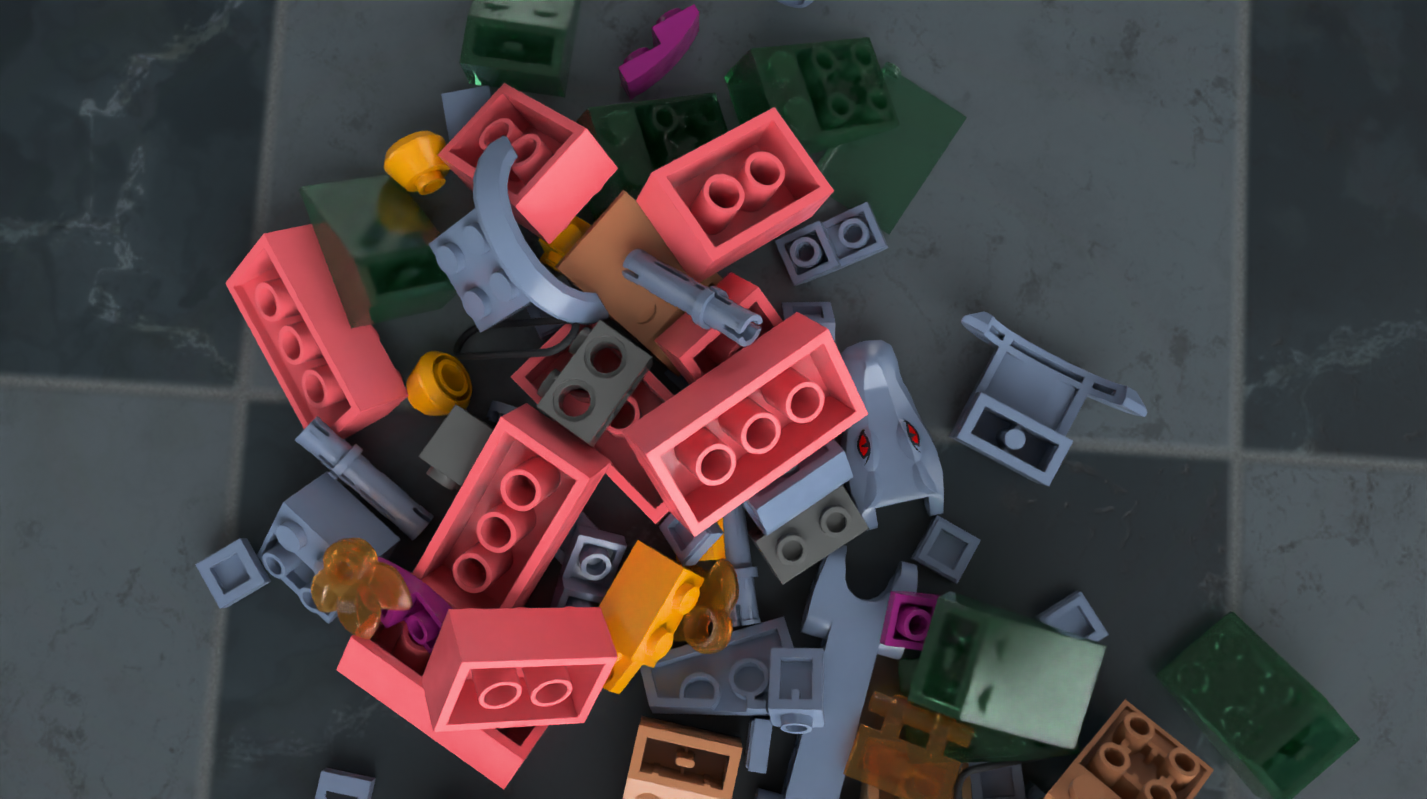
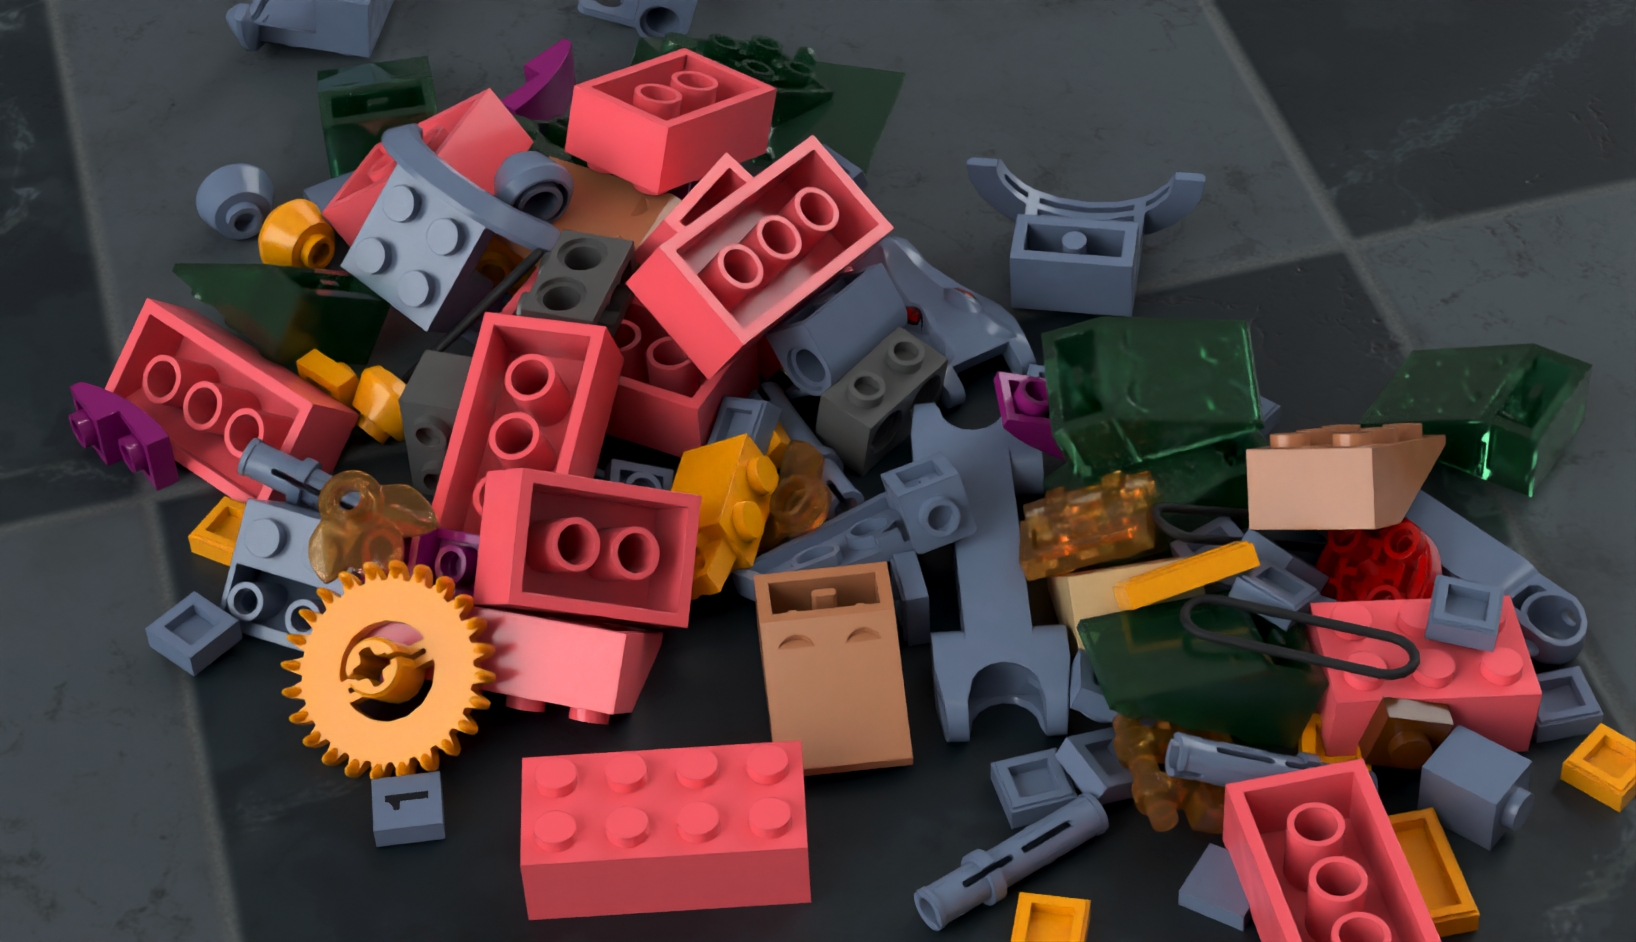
camera: 10 degrees left, 40 degrees down
sand blue pin [622,249,763,347] -> none
none -> magenta slope [69,382,179,491]
none -> light orange tile [188,496,246,566]
none -> sand blue cone [196,163,275,240]
none -> light orange gear [280,559,496,779]
none -> light orange plate [296,348,361,427]
none -> sand blue cone [494,151,574,223]

